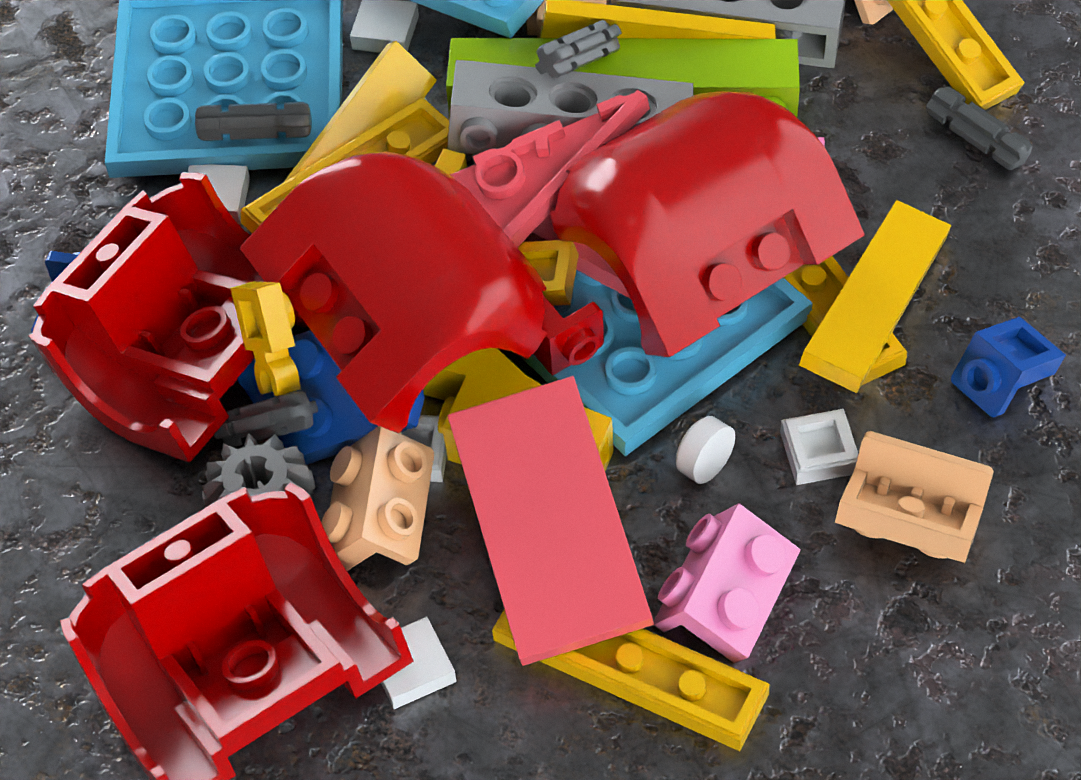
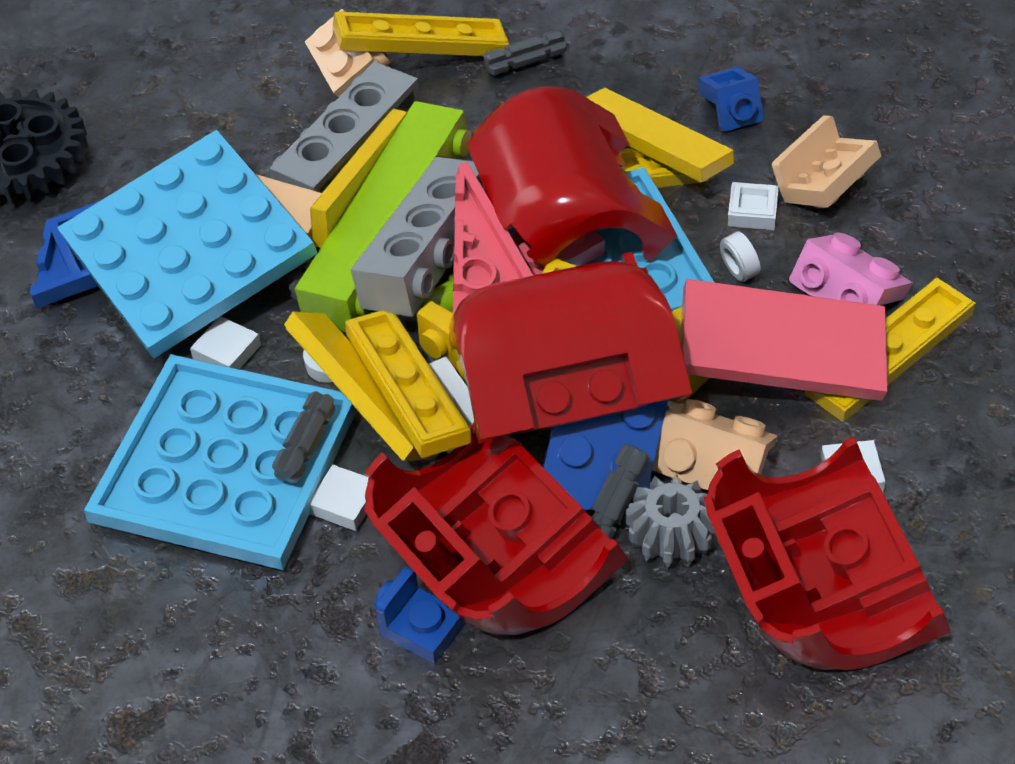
camera: 70 degrees left, 5 degrees down
yellow plate [230,281,301,396] -> none
dark grey axle [535,20,622,79] -> none

